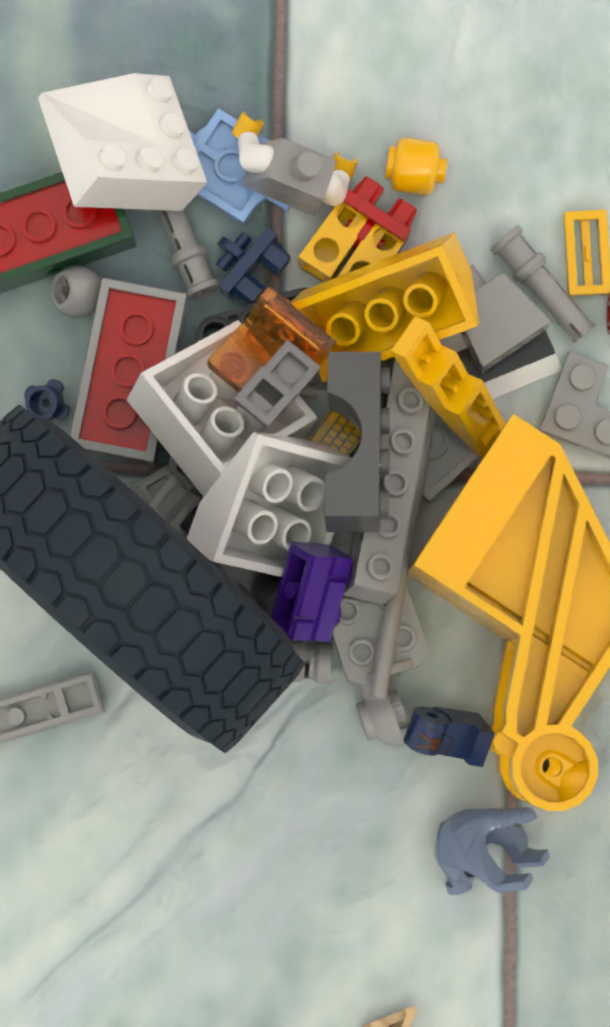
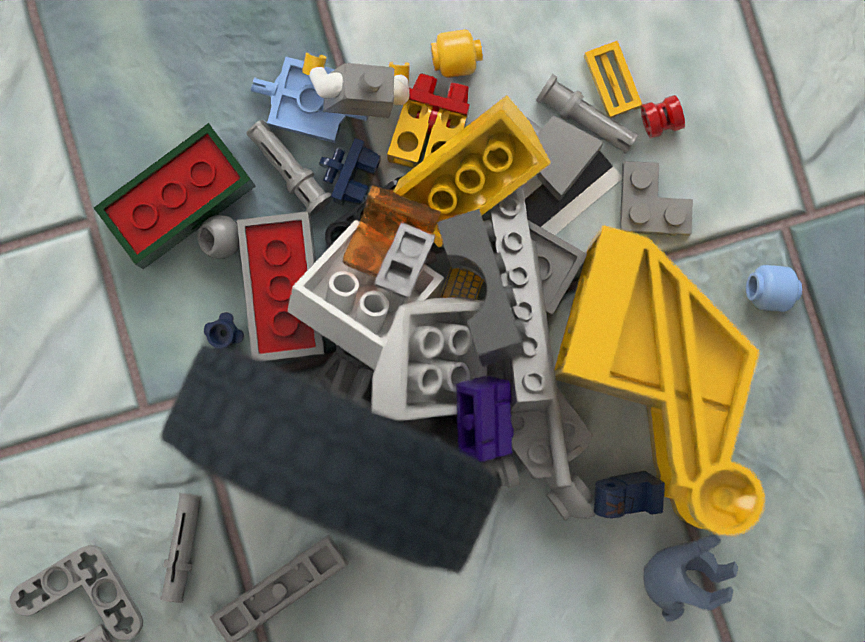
camera: 15 degrees left, 0 degrees up
white slope [38,73,207,211] -> none
yellow slope [391,316,506,457] -> none

